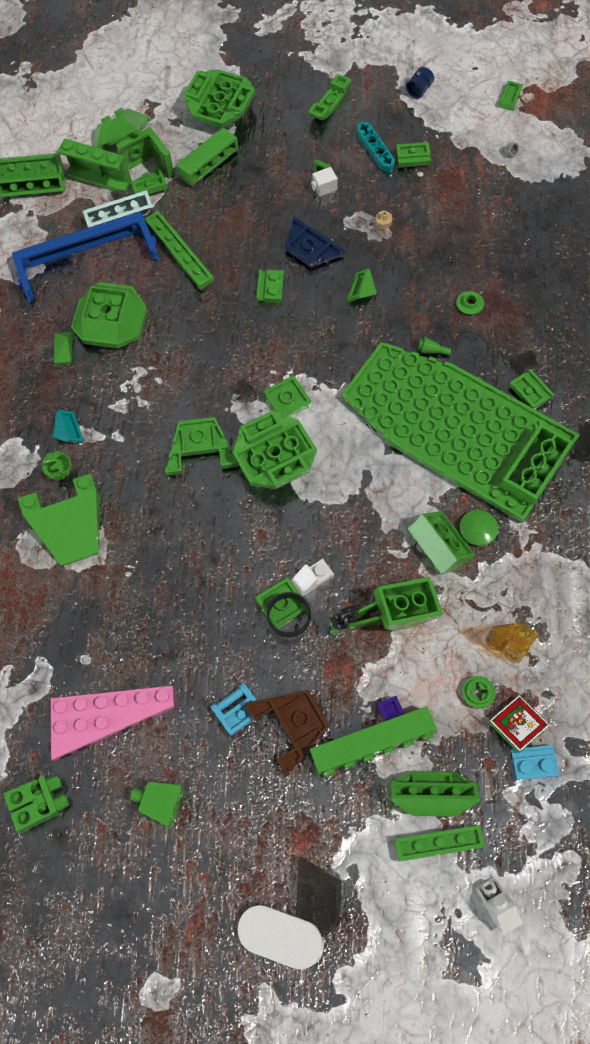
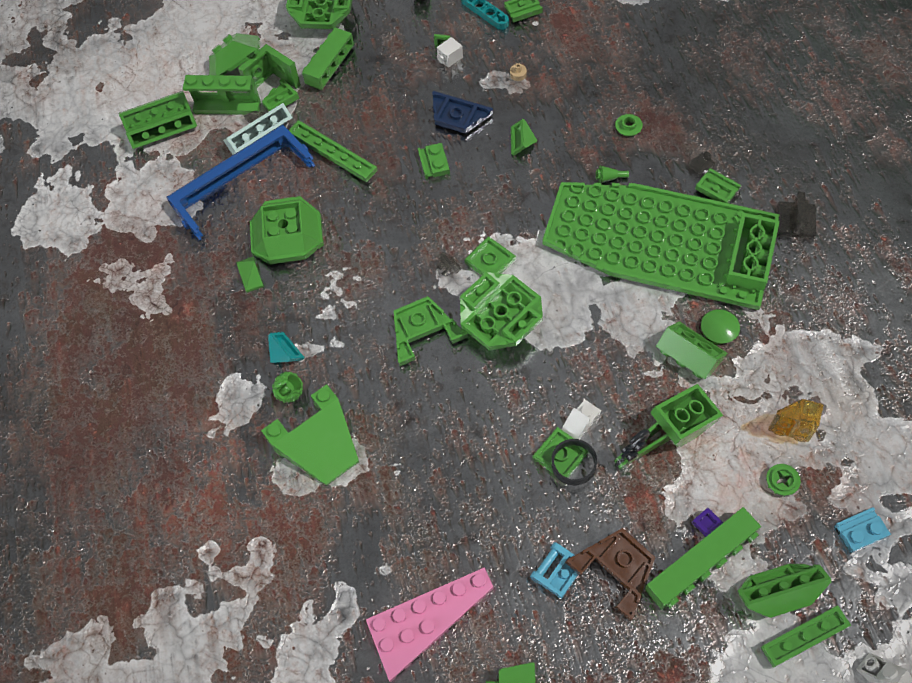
camera: 15 degrees left, 5 degrees down
tile [489,696,550,753] -> none

